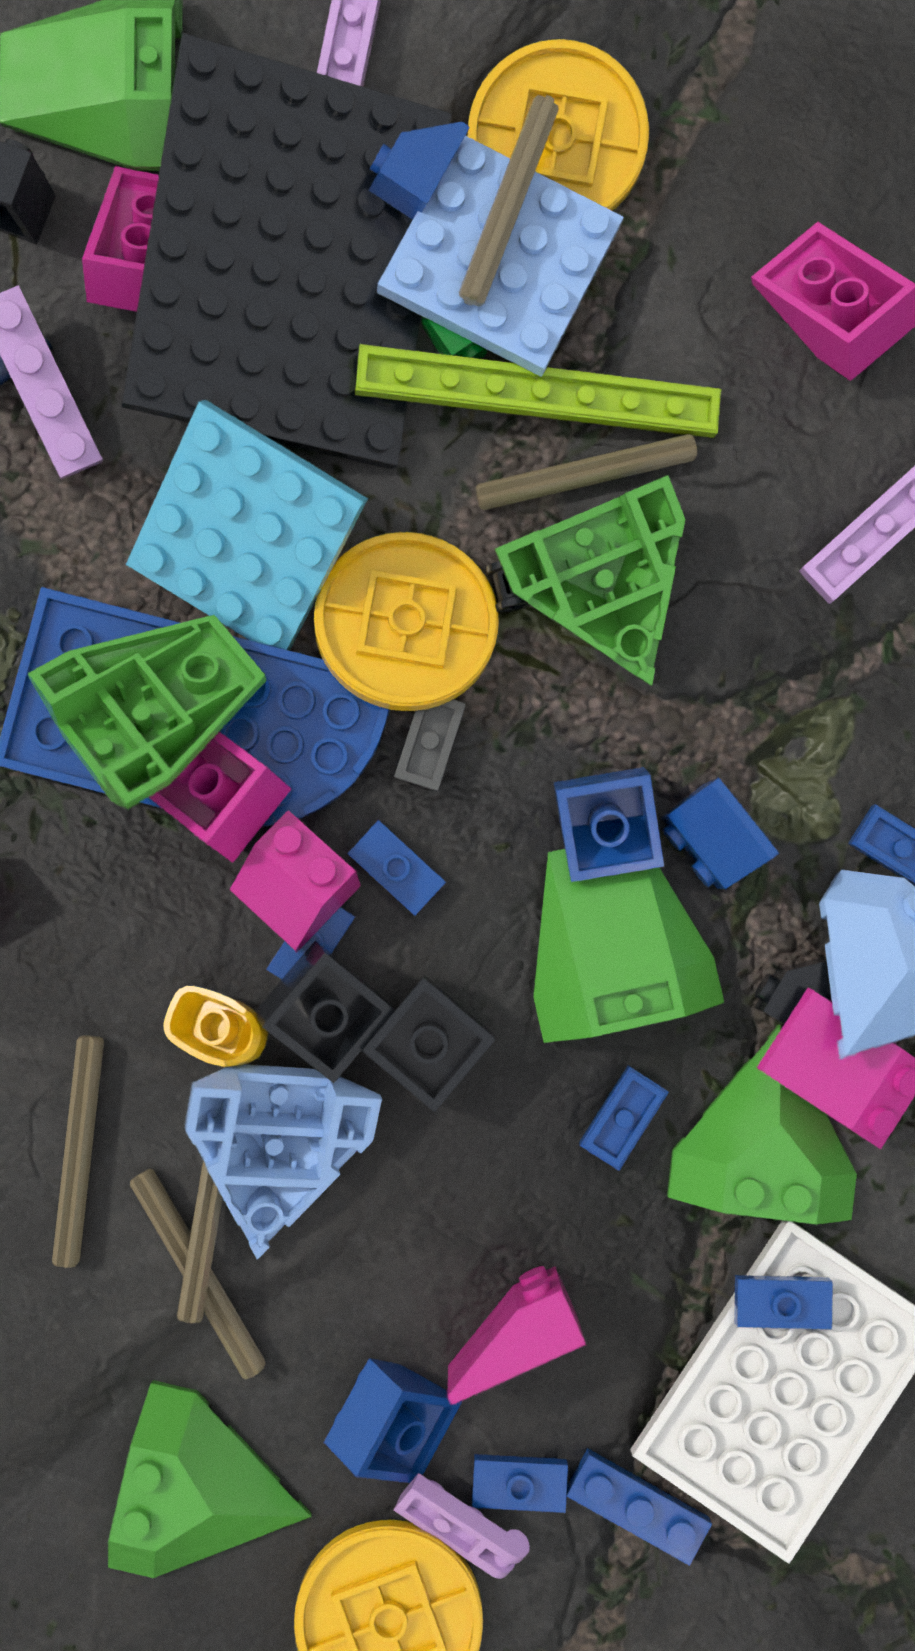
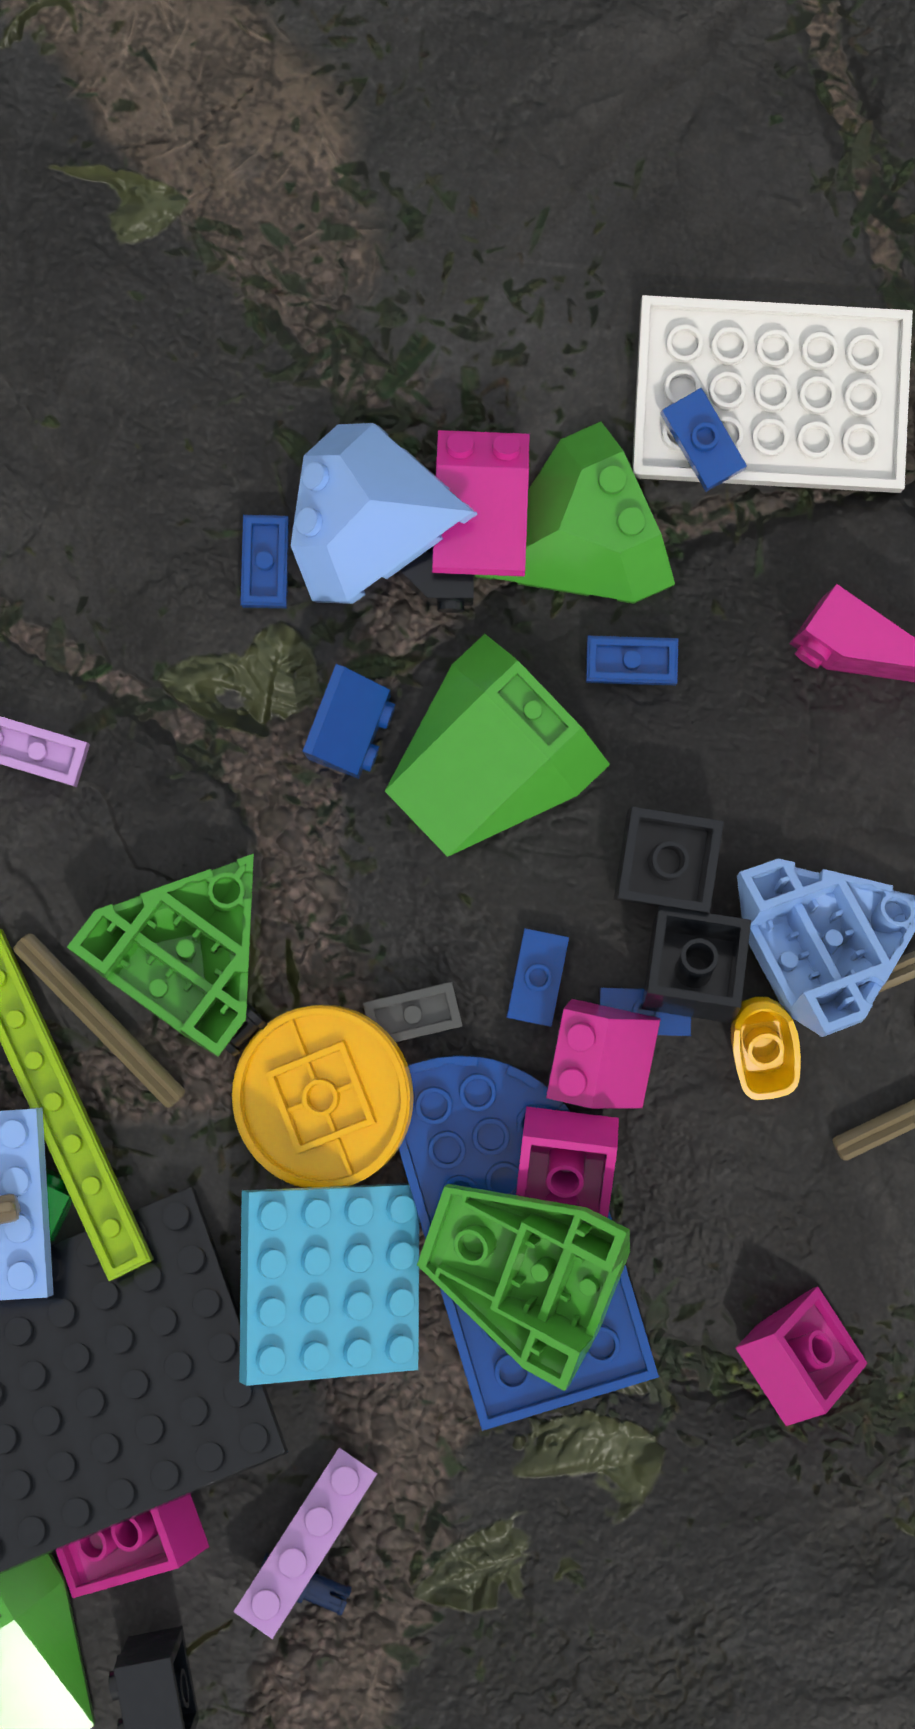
camera: 125 degrees left, 0 degrees up
blue slope [553,767,664,882] -> none

